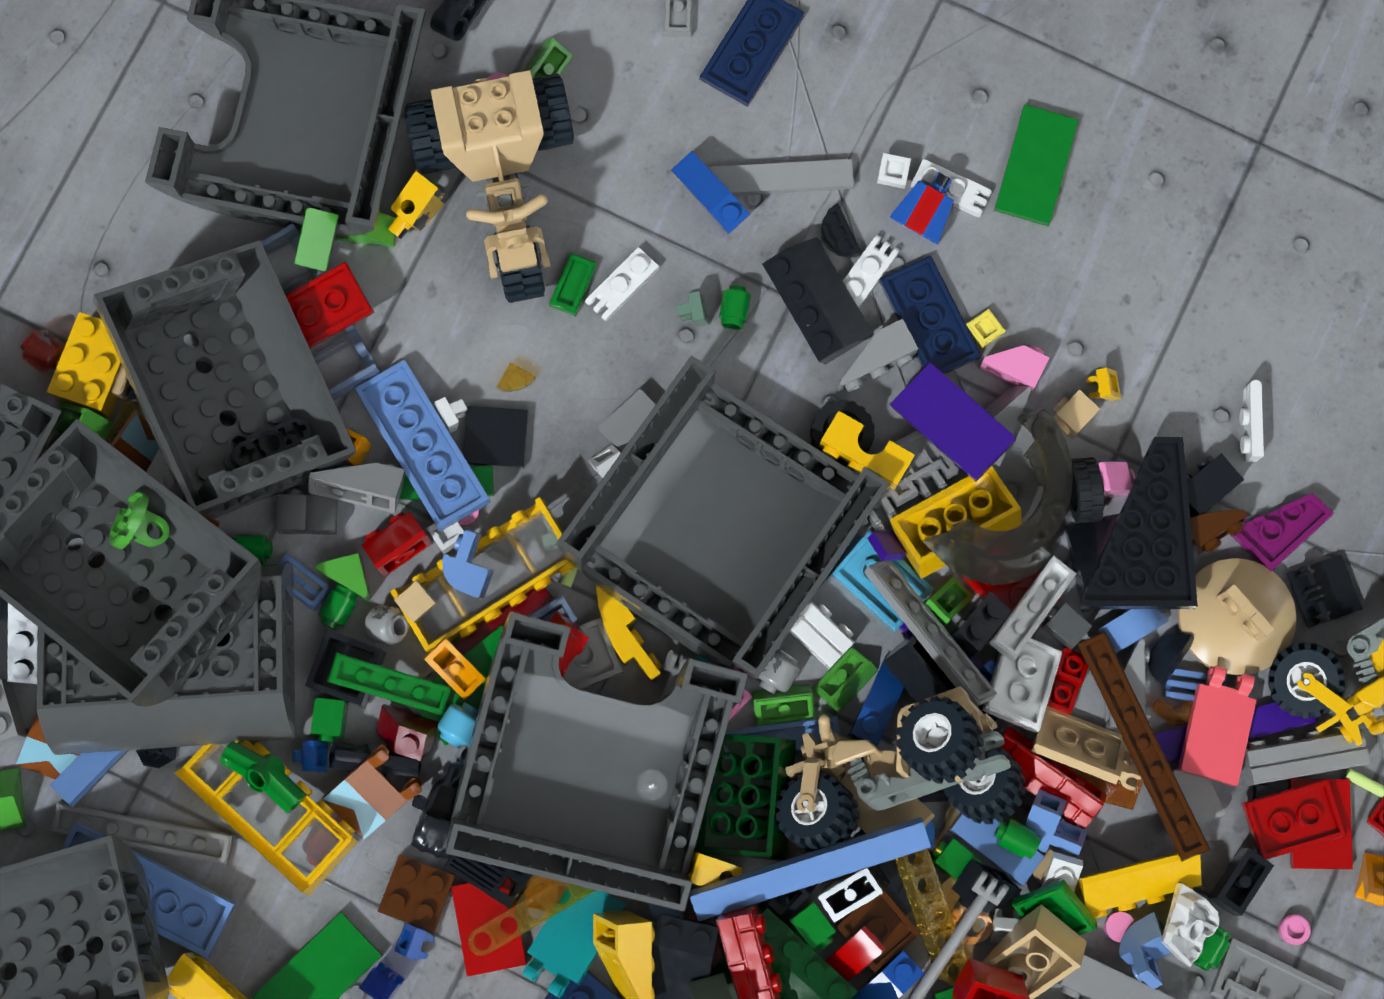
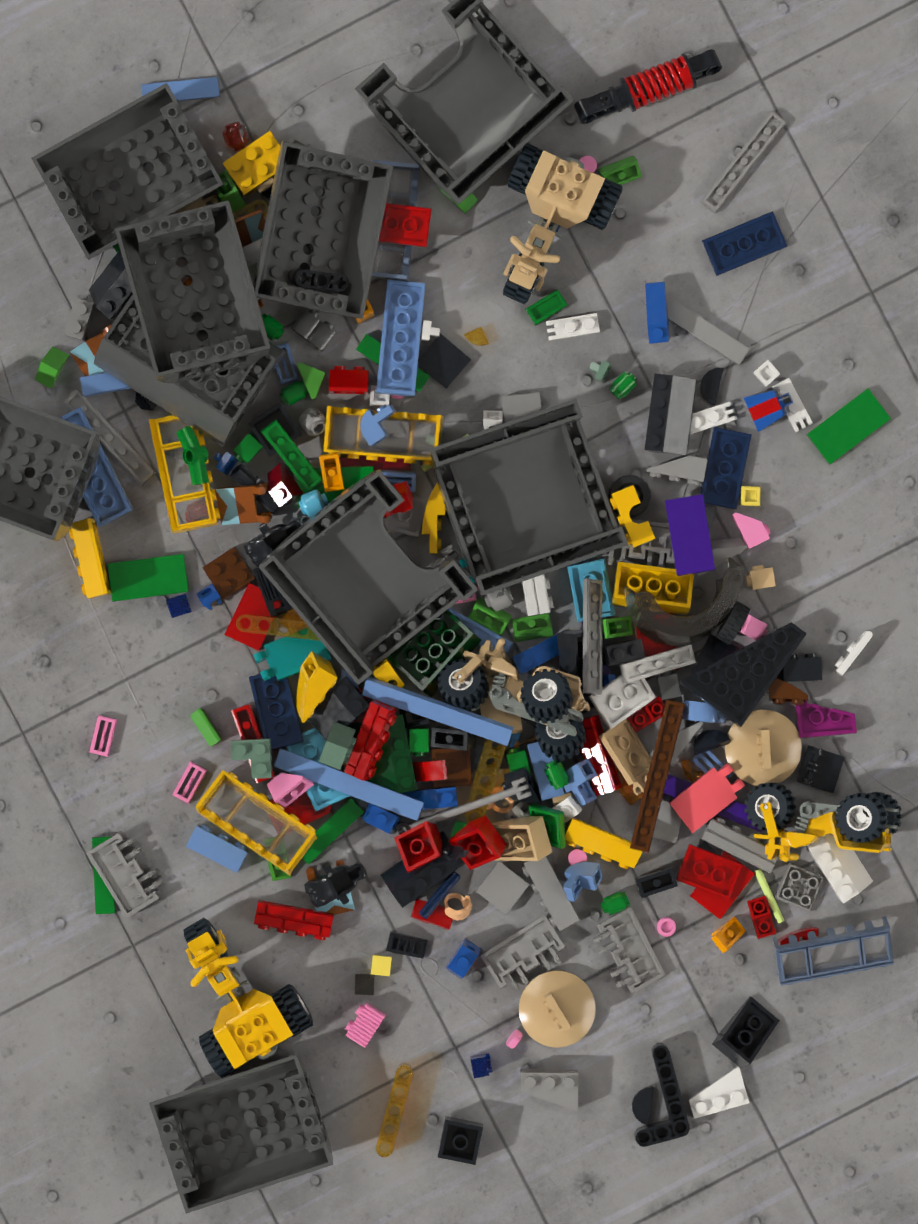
camera: 35 degrees right, 10 degrees up
bright green tile [109,490,170,550] -> none
bright green slope [294,207,339,272] -> none
light grey slope [309,463,405,514] -> none
yellow torso [388,171,449,239] -> none
tan tile [394,581,437,623] -> none
clear tile [636,770,667,801] -> none
dark purple tile [867,531,907,561] -> none
yellow tile [1086,367,1121,401] -> none
white slope [1161,882,1219,967] -> none

